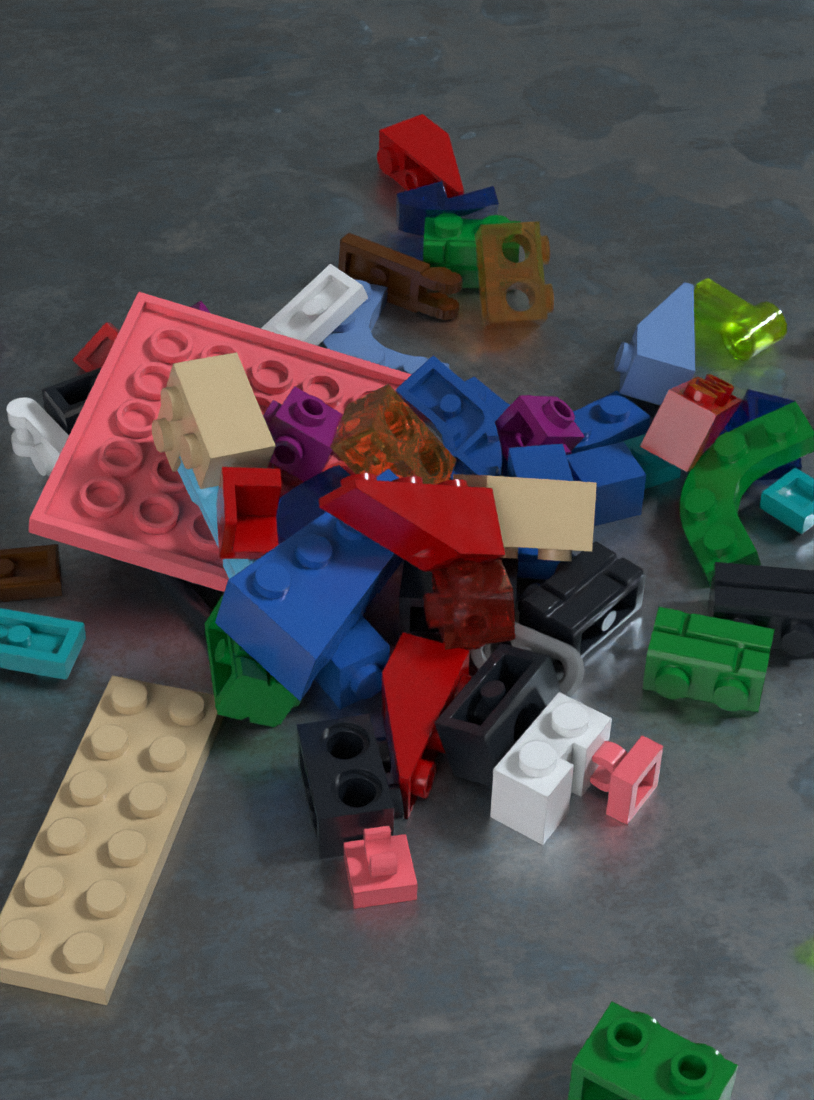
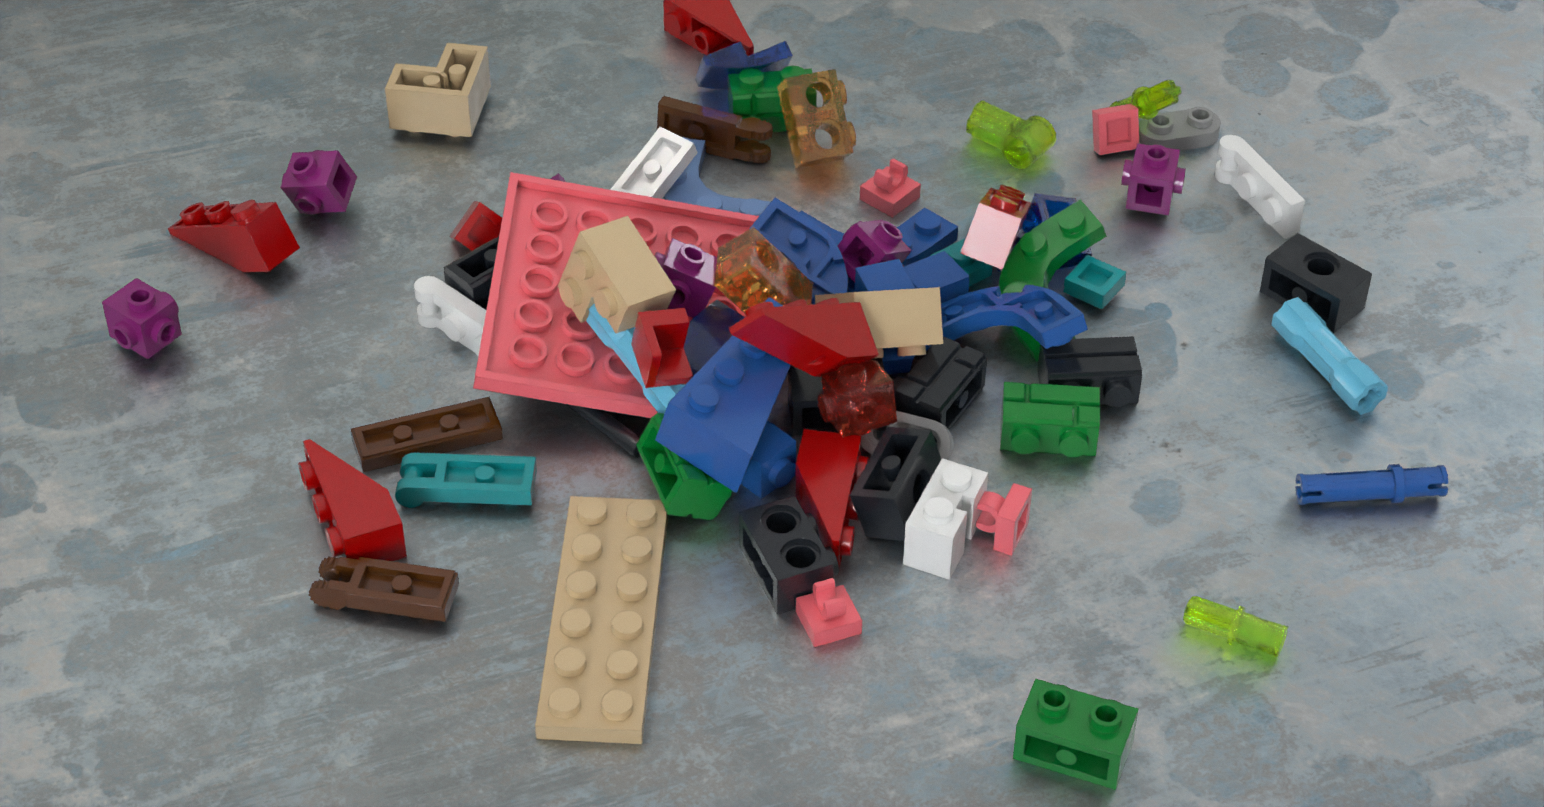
camera: 10 degrees left, 0 degrees up
medium blue slope [614,282,695,405] -> none
none -> tan brick [385,43,491,137]
none -> coral tile [859,158,921,218]
none -> blue plate [926,285,1088,350]

